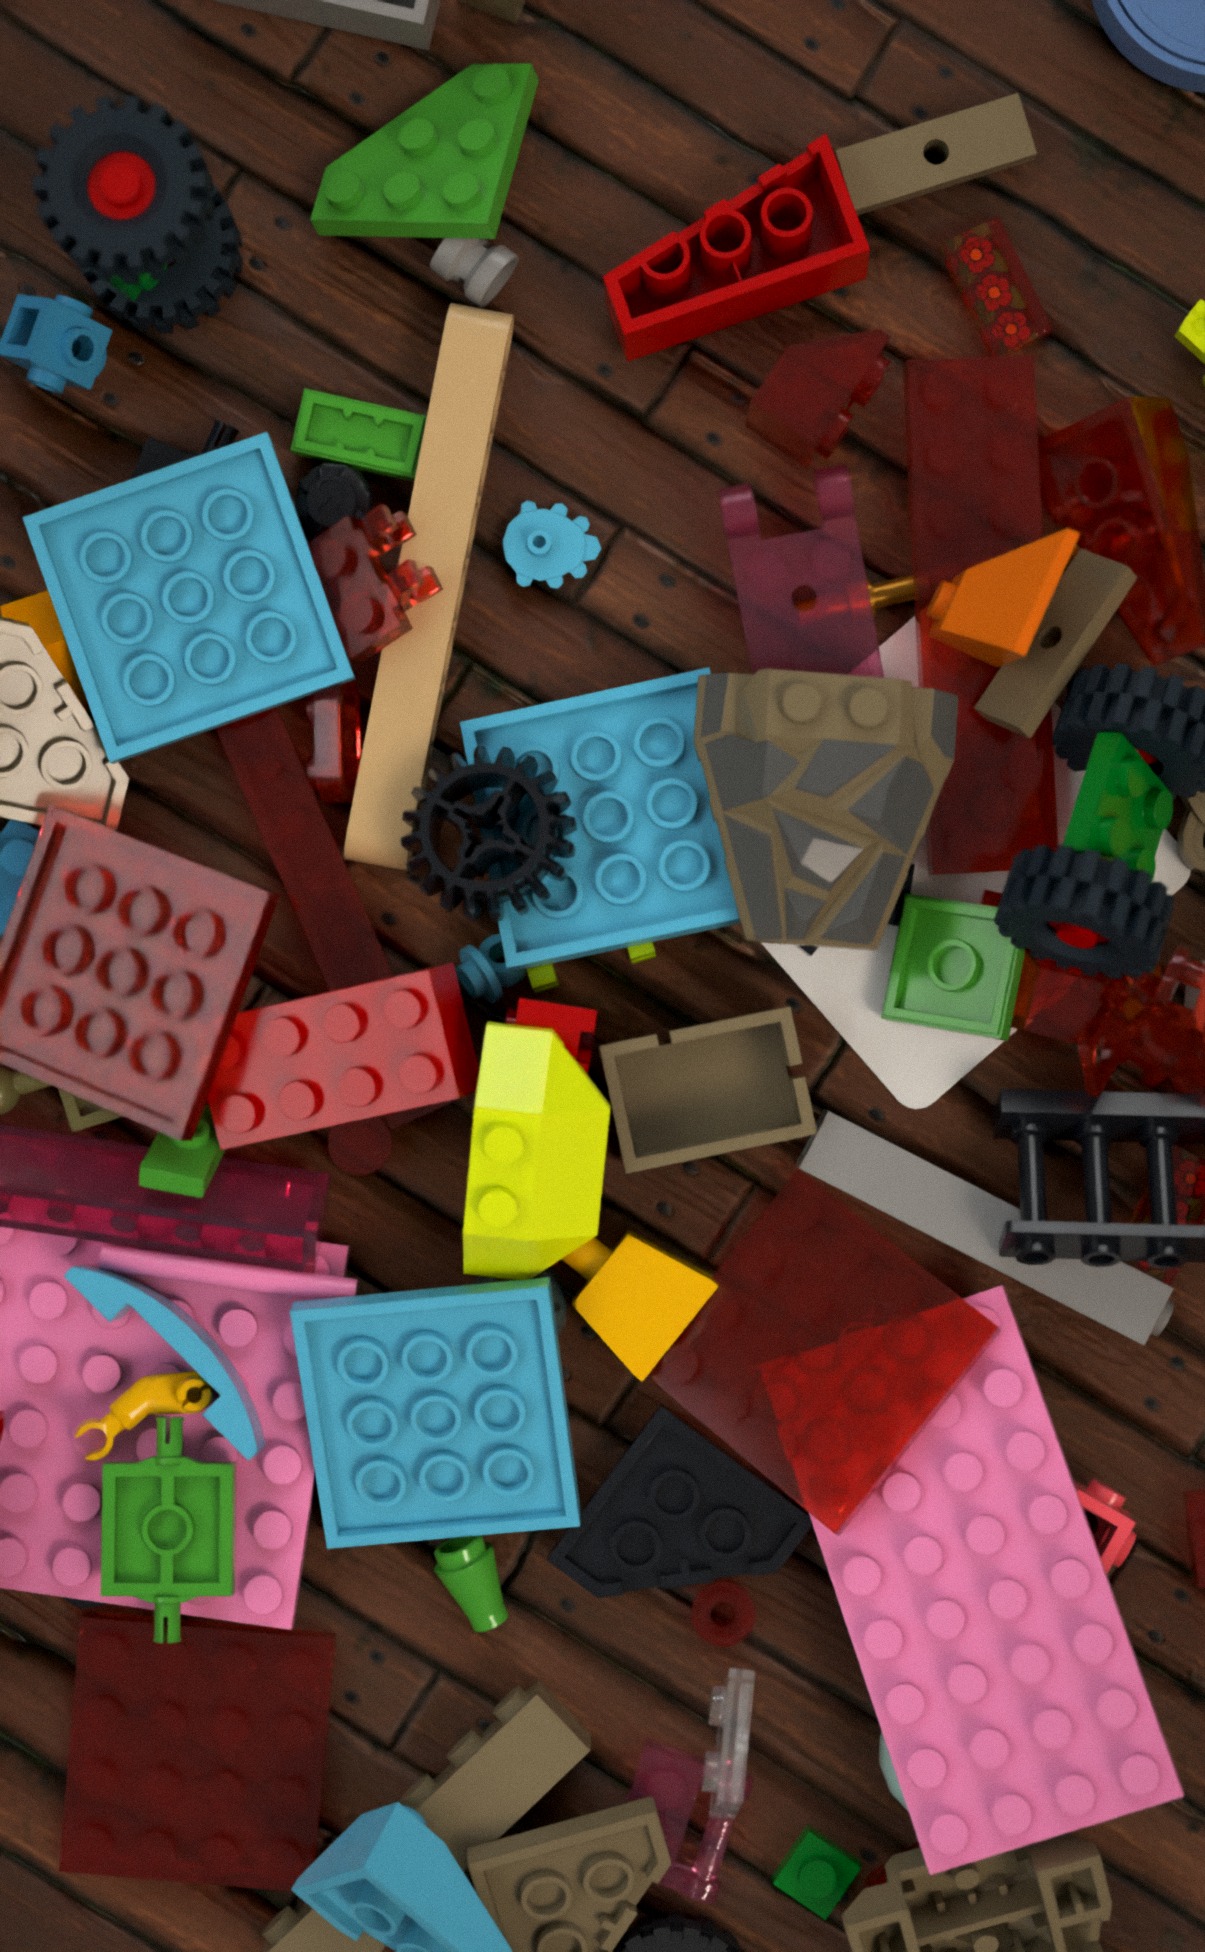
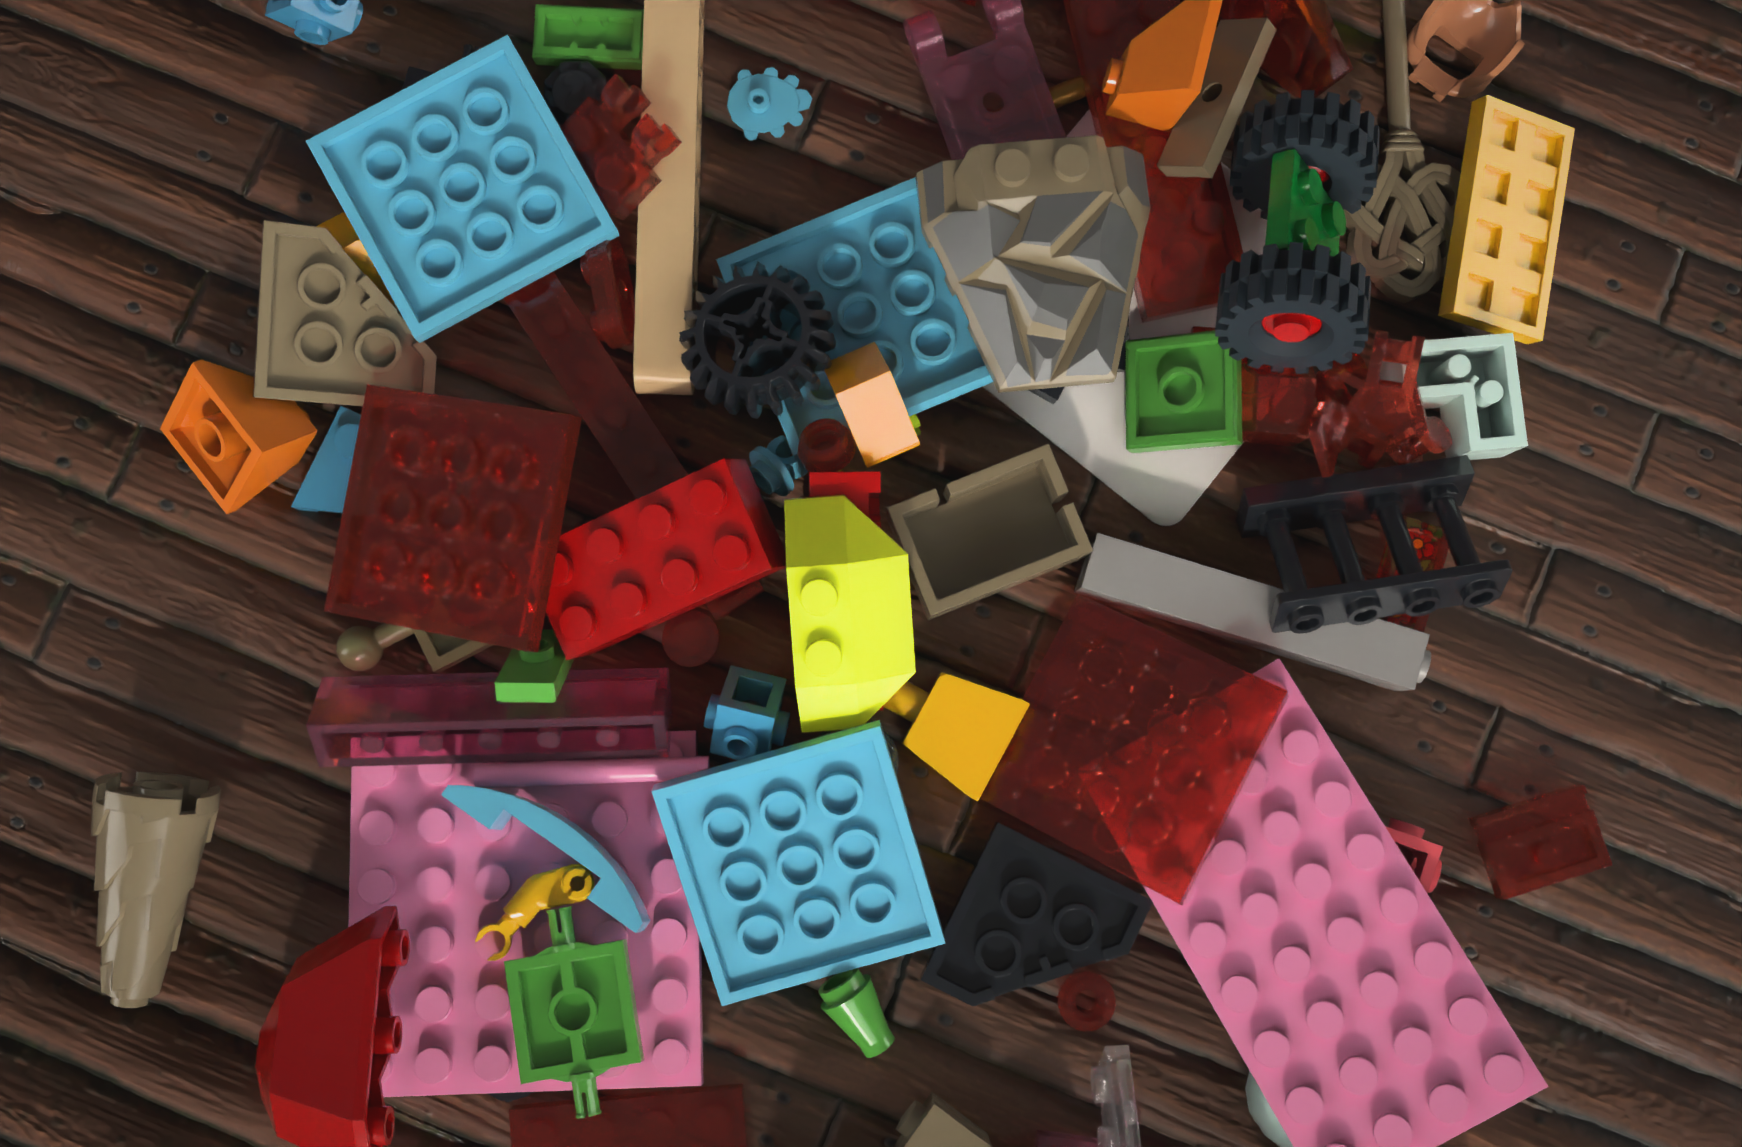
camera: 10 degrees left, 5 degrees down
none -> dark azure brick [704,665,791,760]
none -> clear red plate [798,418,856,472]
none -> slope [824,341,920,468]

